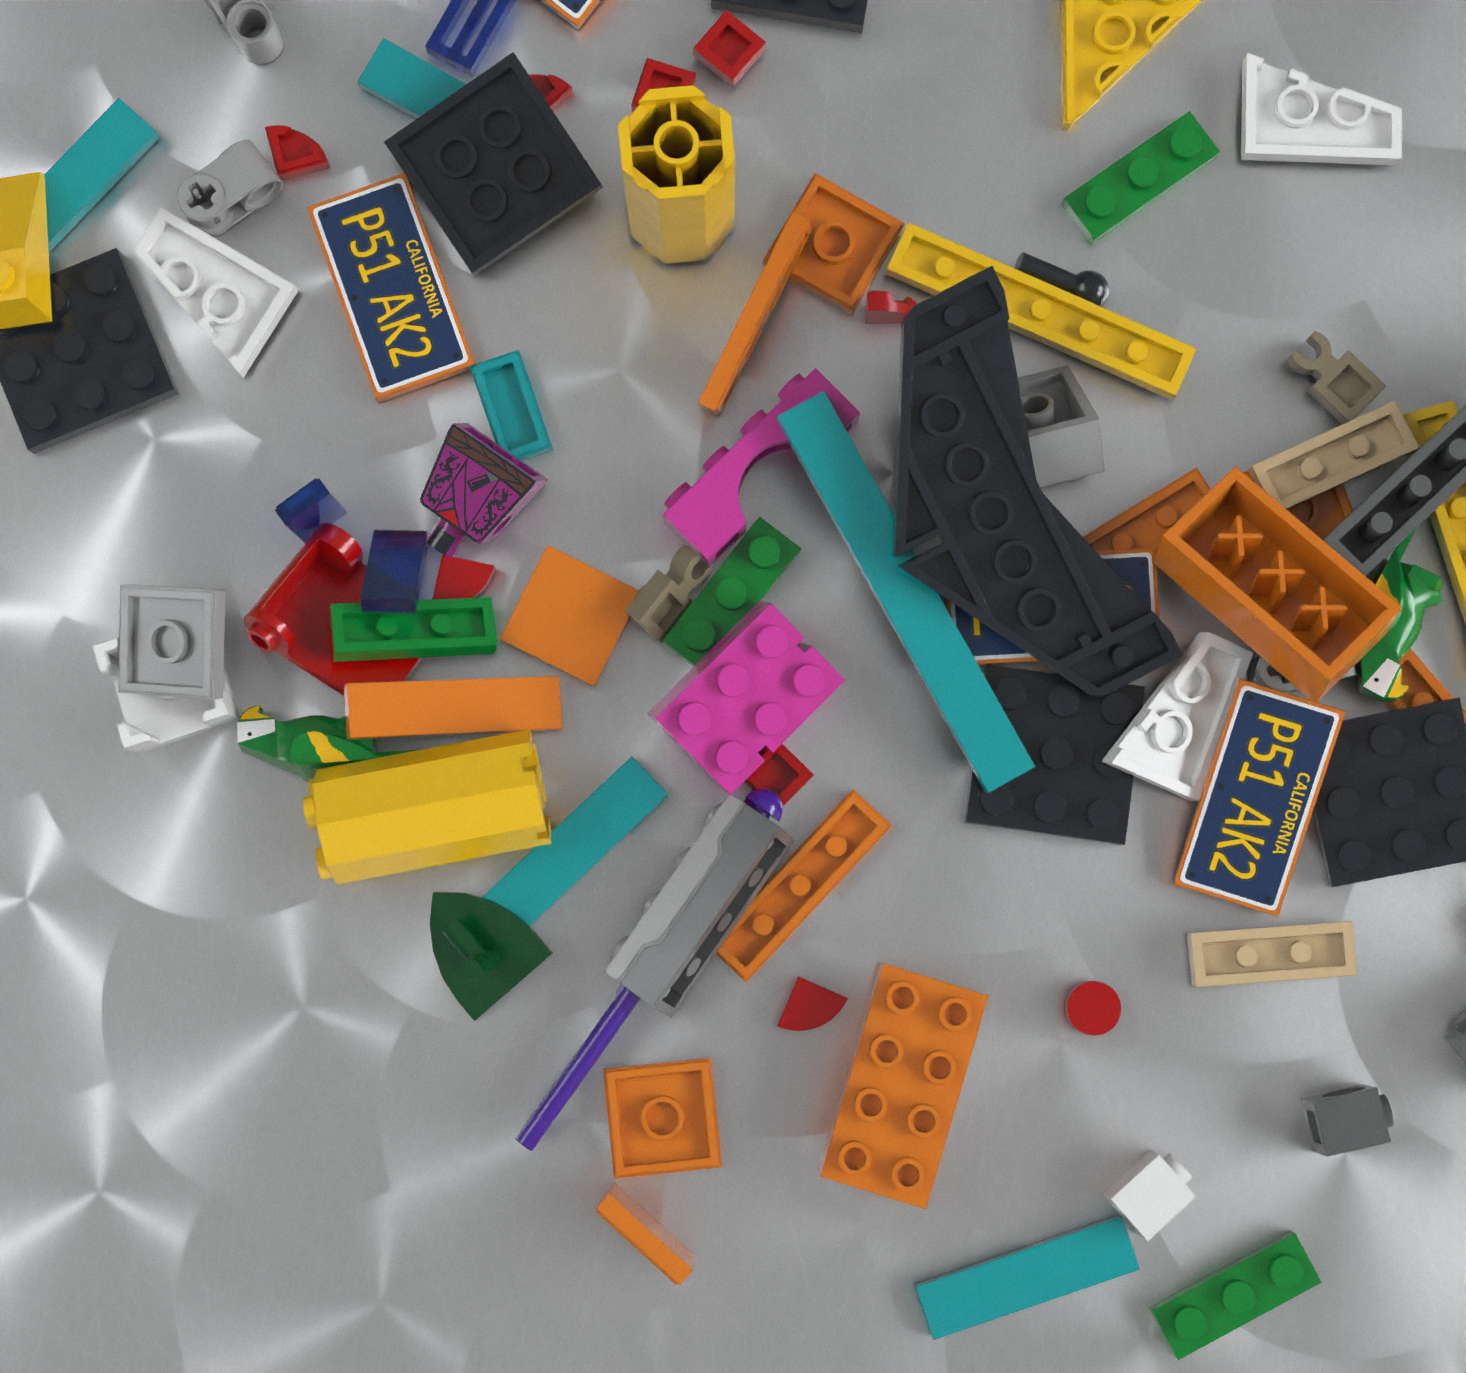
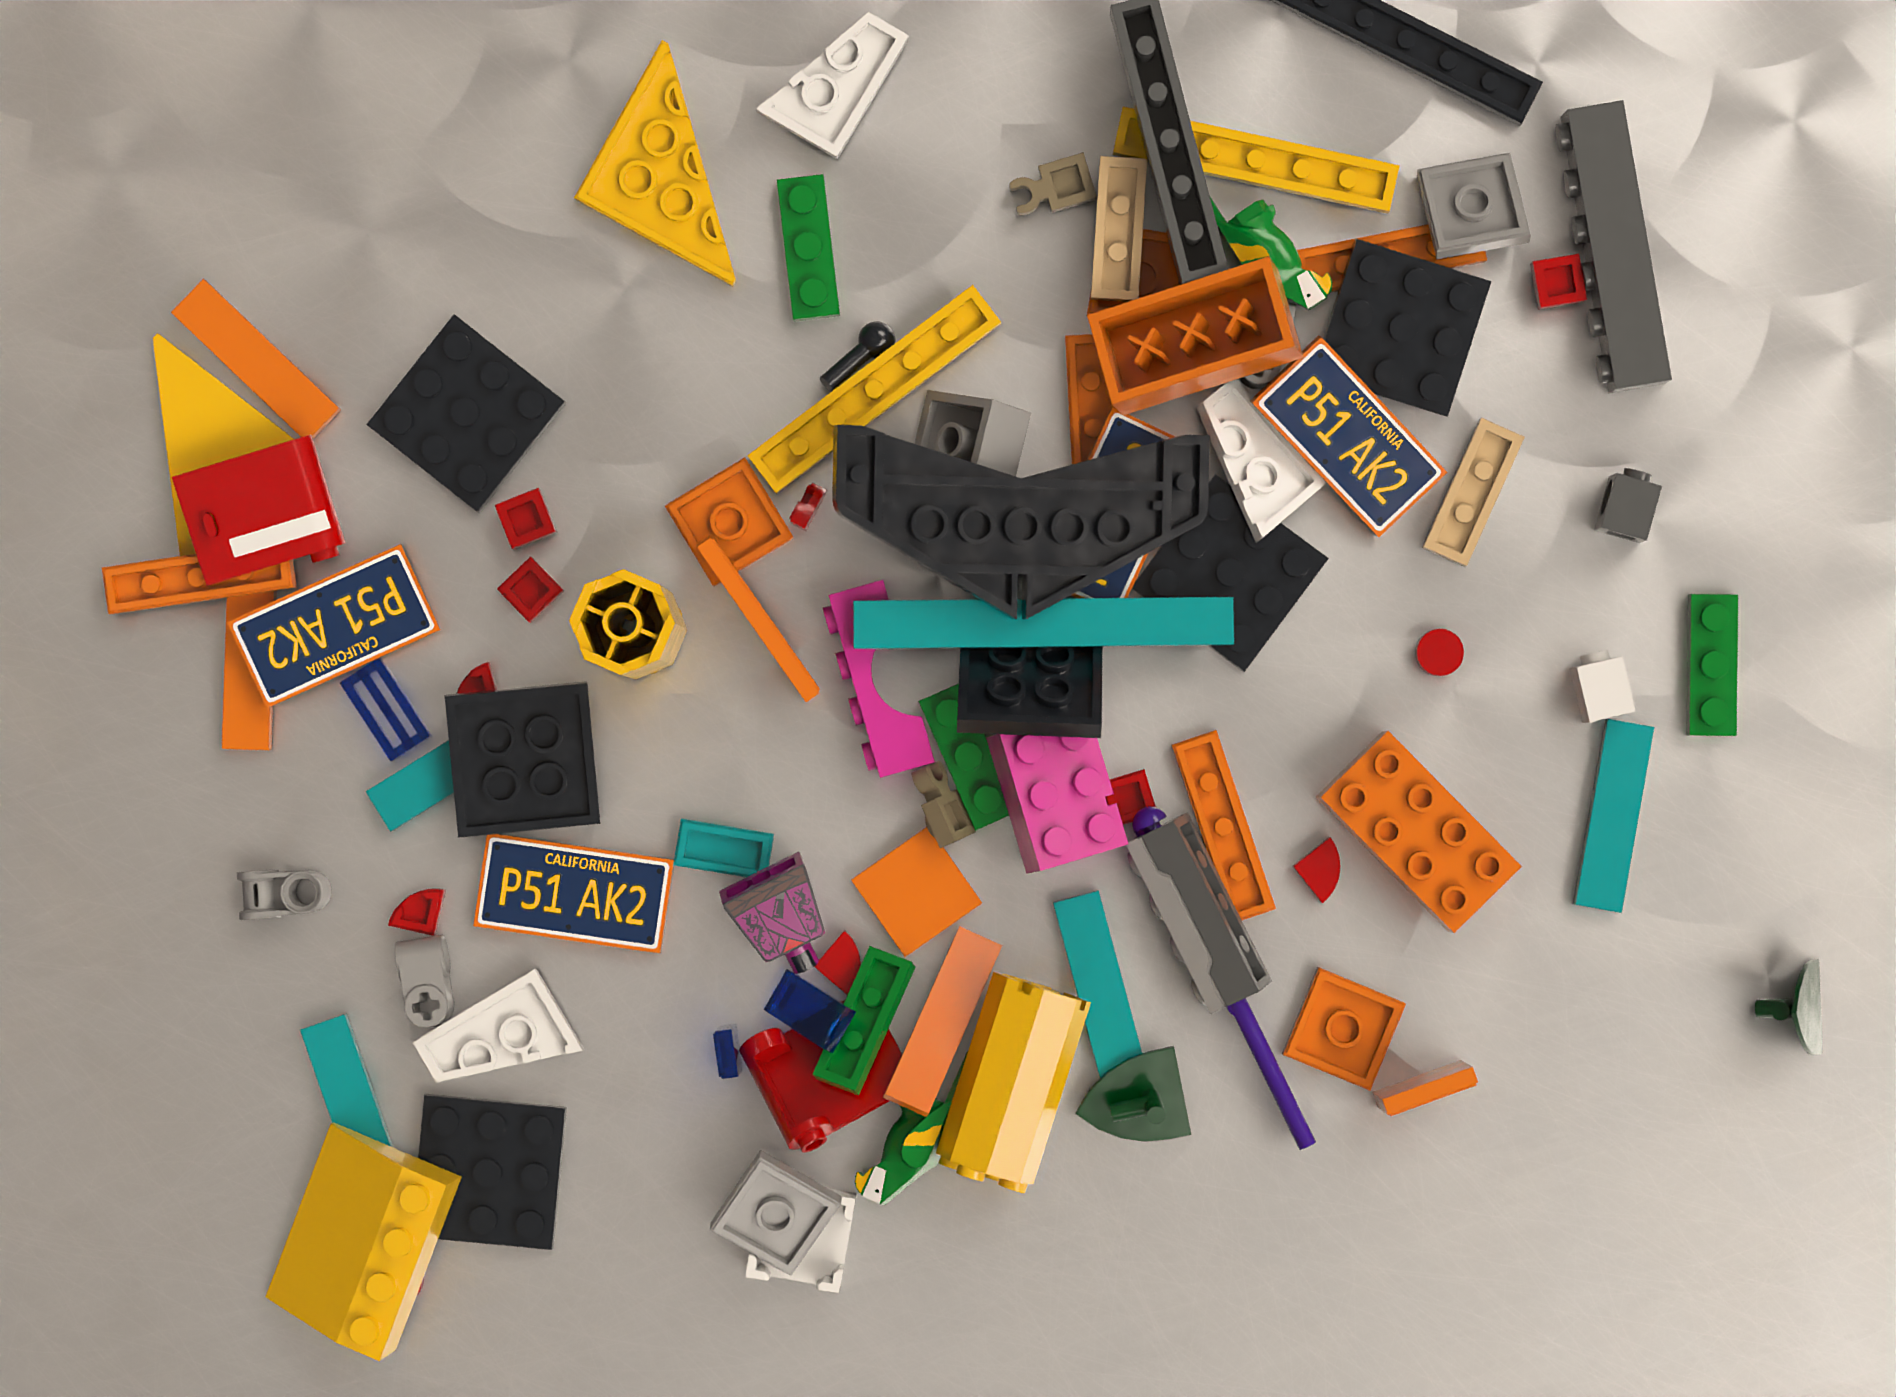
camera: 60 degrees left, 5 degrees up
none -> black plate [957,647,1103,738]

